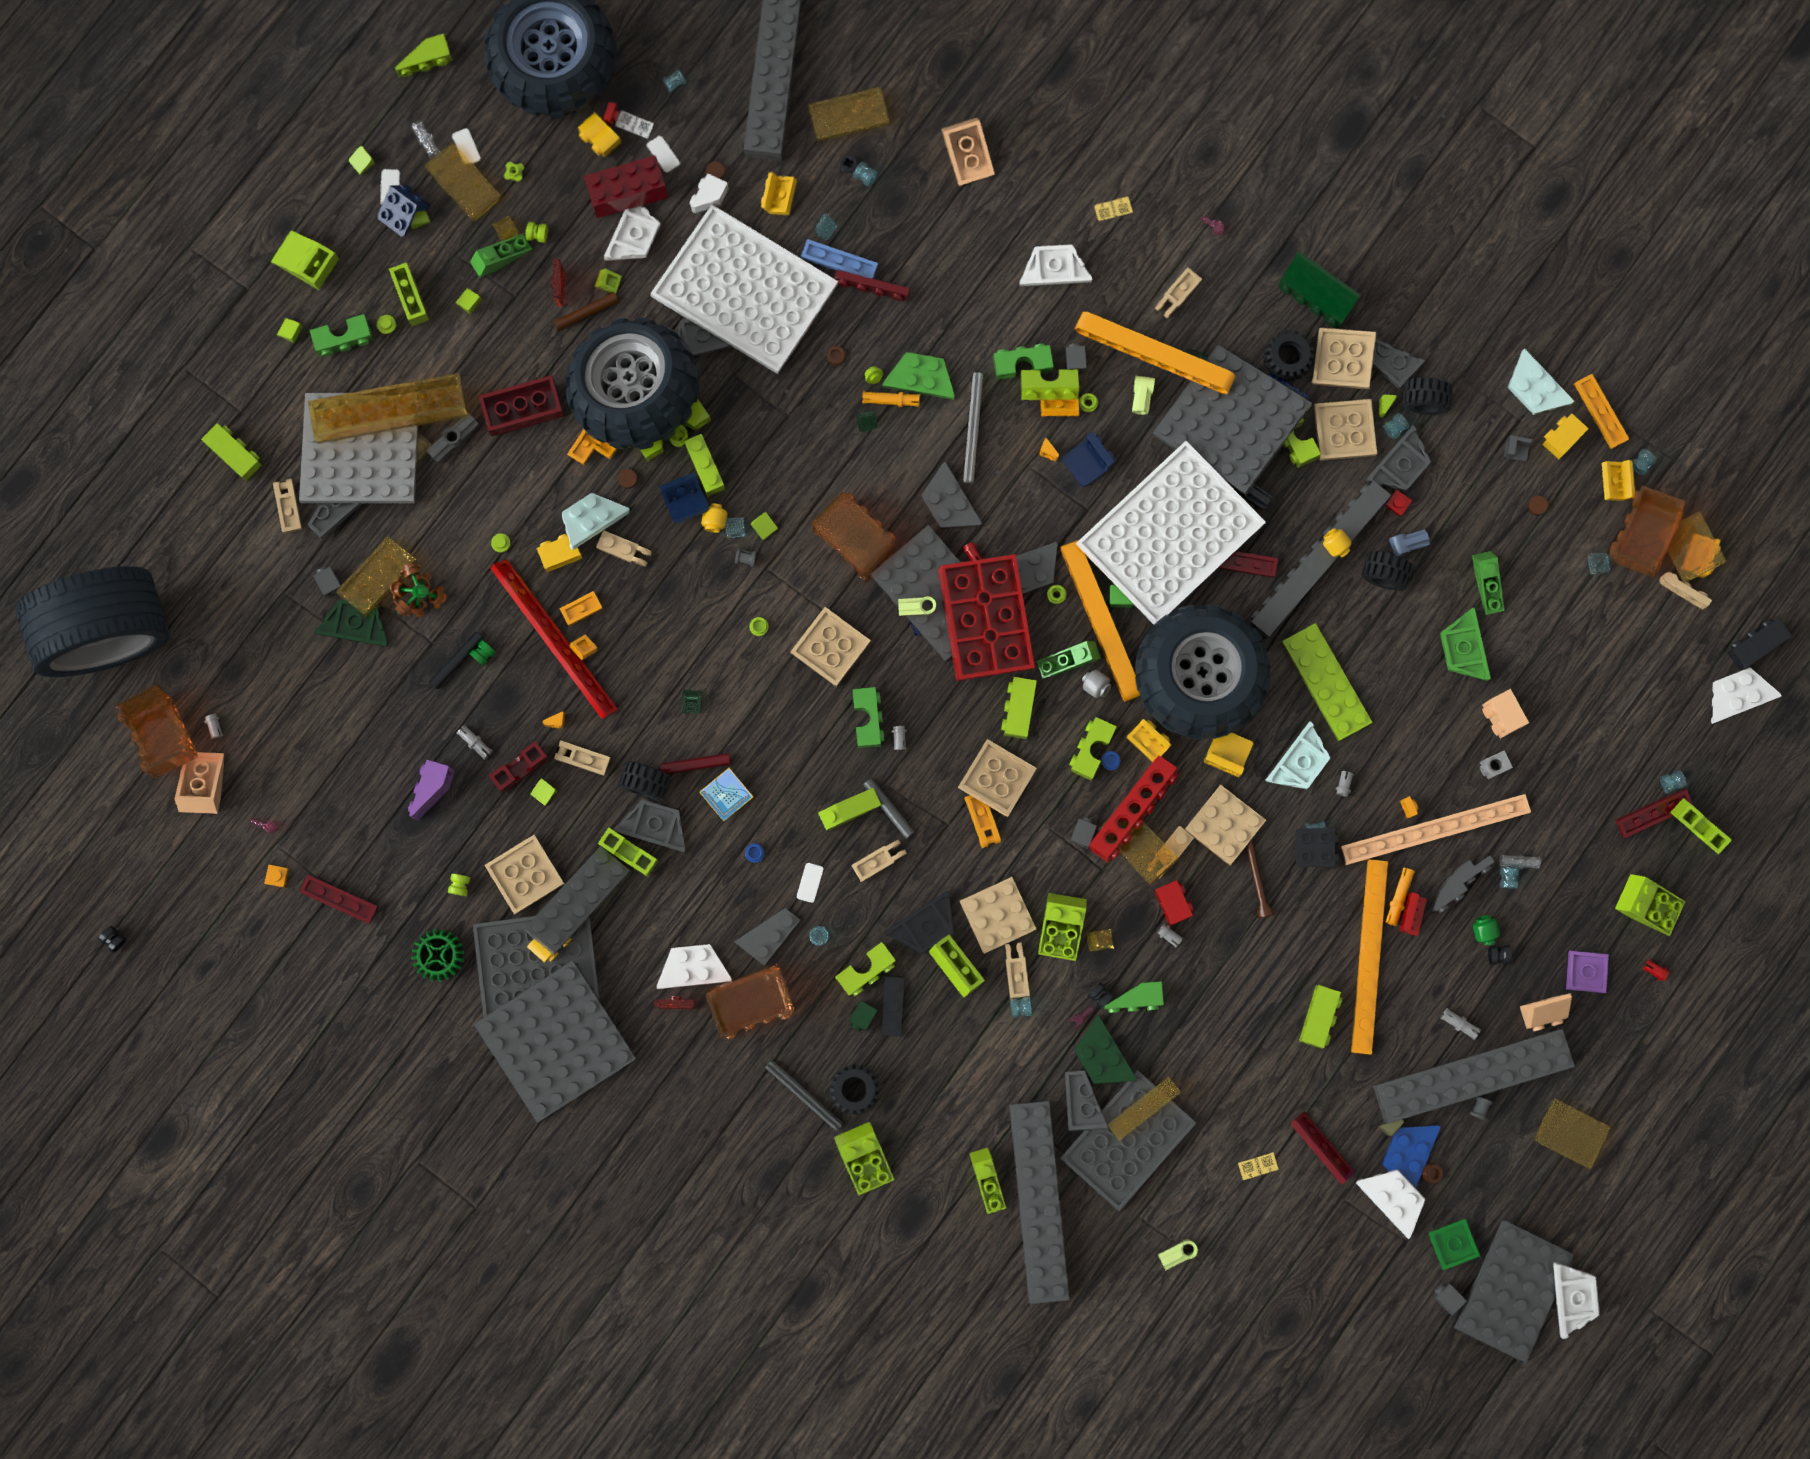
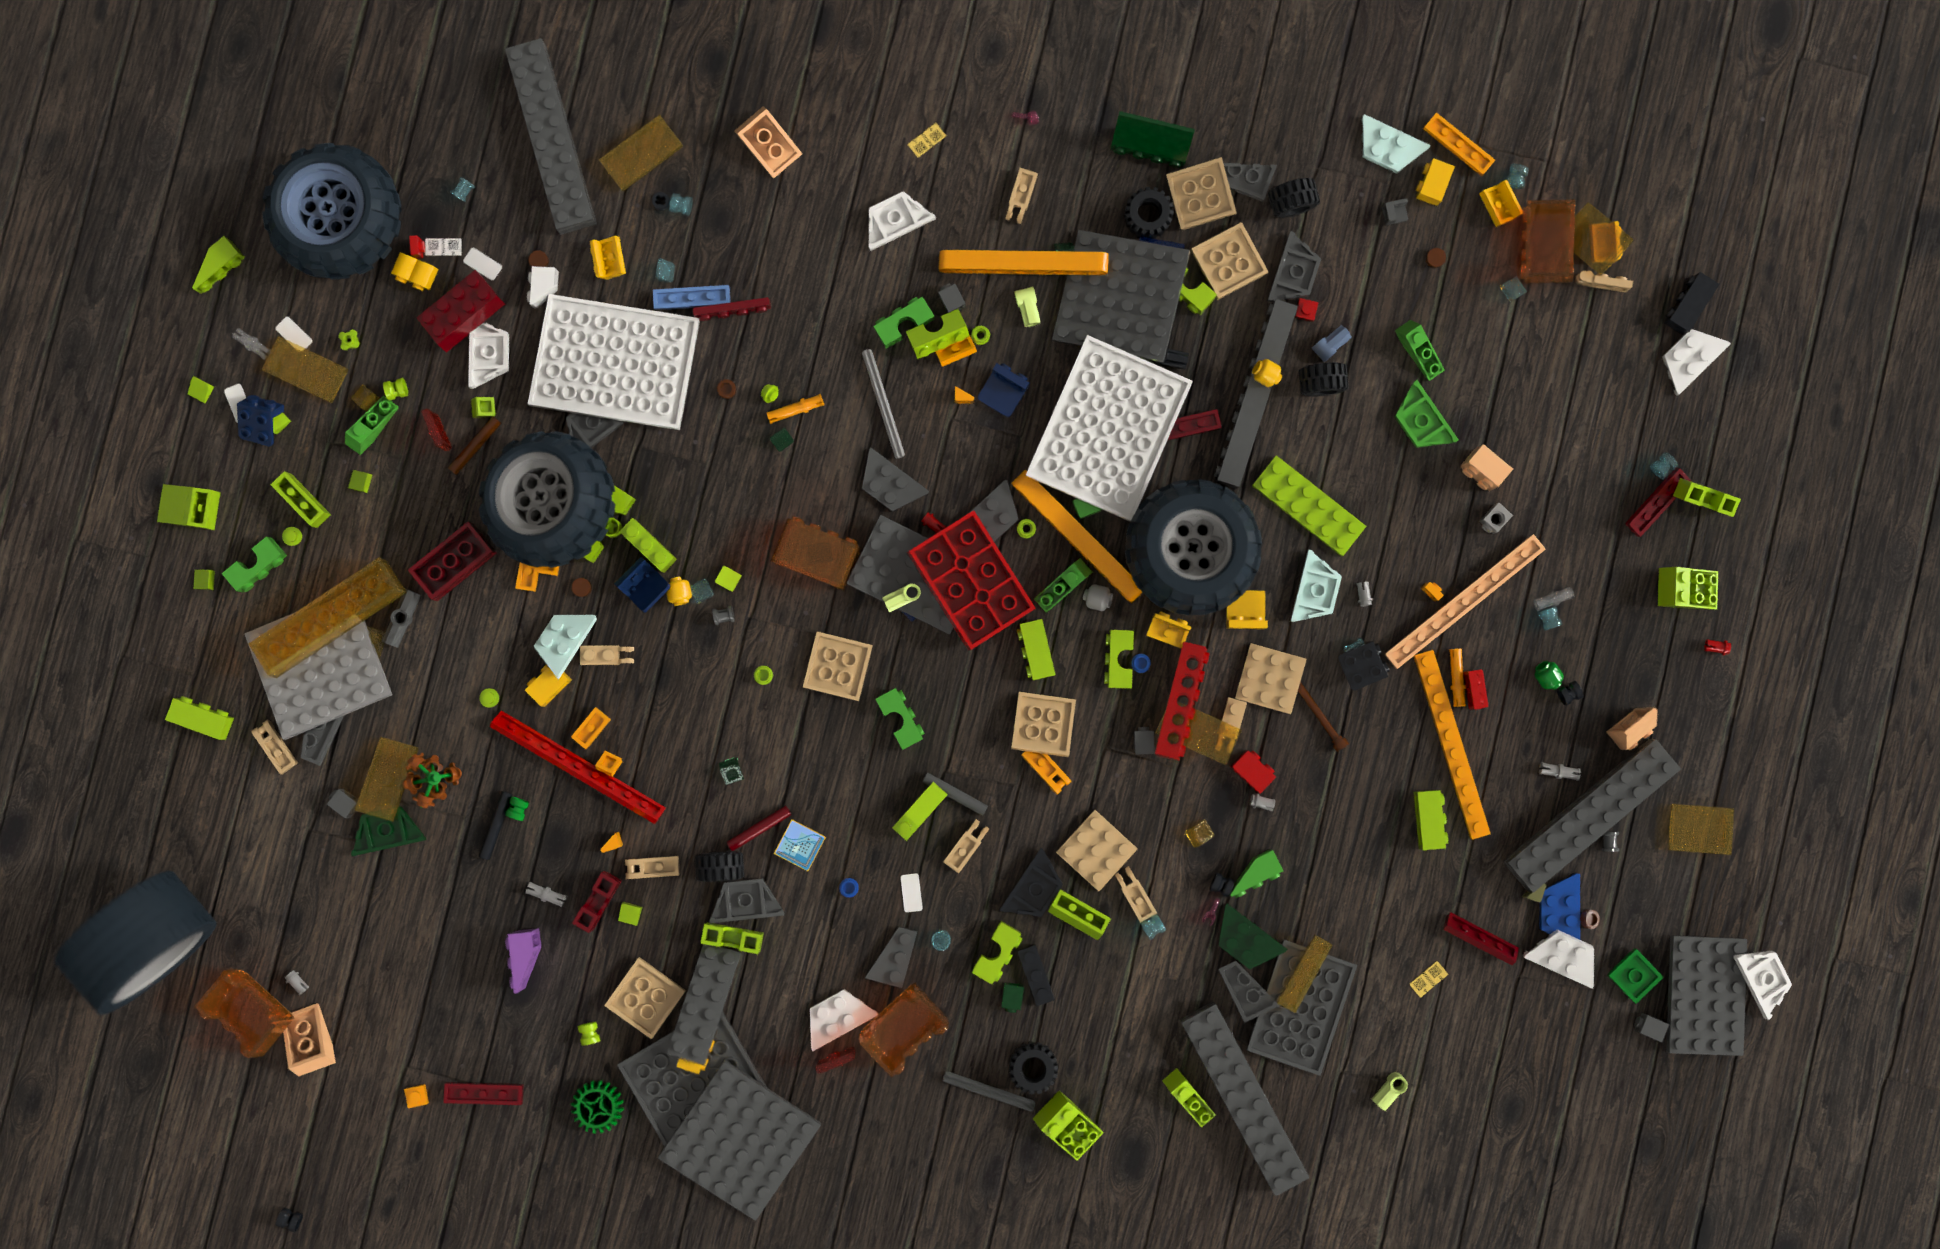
camera: 20 degrees left, 5 degrees up
clear pink hand [250,818,278,833] -> none
bright green wing [883,352,954,400] -> none
light grey pin [891,726,907,750] -> none
lime slope [1038,893,1087,961] -> none
lime slope [1379,395,1397,418] -> none
clear light blue wheel [1383,413,1410,439] -> none
dark grey slope [1430,856,1495,913] -> none
medium lavender tile [1566,951,1609,993] -> none

